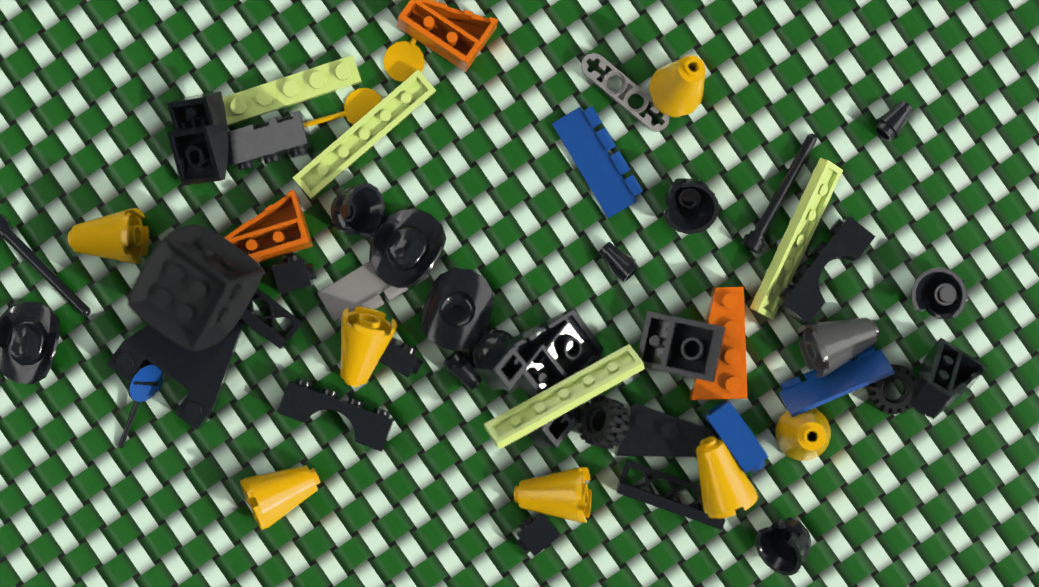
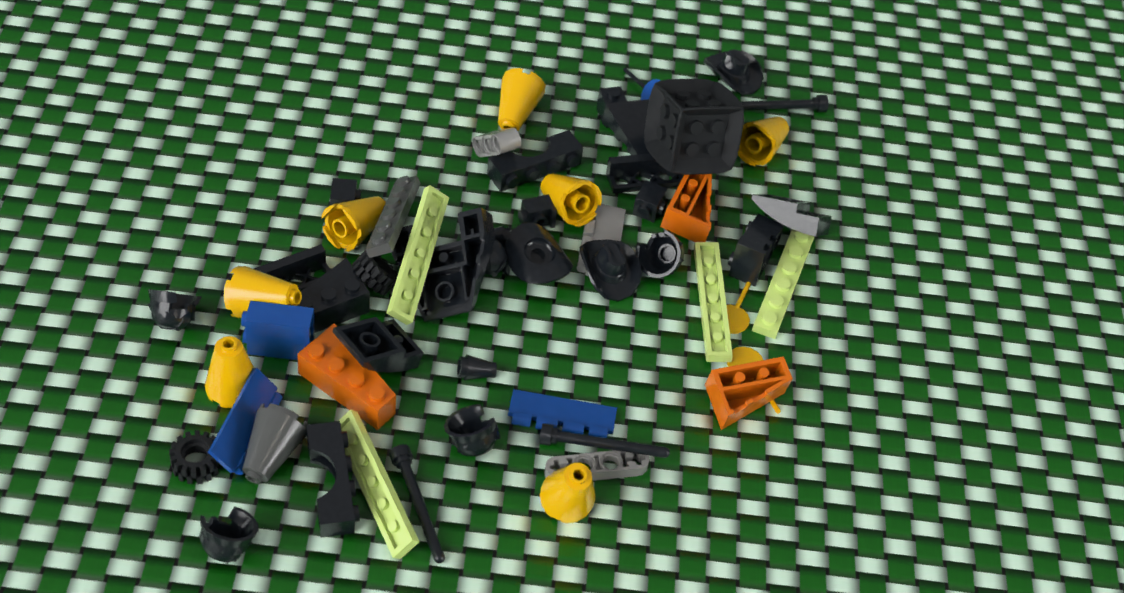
camera: 115 degrees right, 40 degrees down
black wedge [909,338,988,419] -> none
none -> dark grey plate [365,175,421,258]
none -> light grey beam [472,128,521,157]
none -> black piece [540,423,670,458]

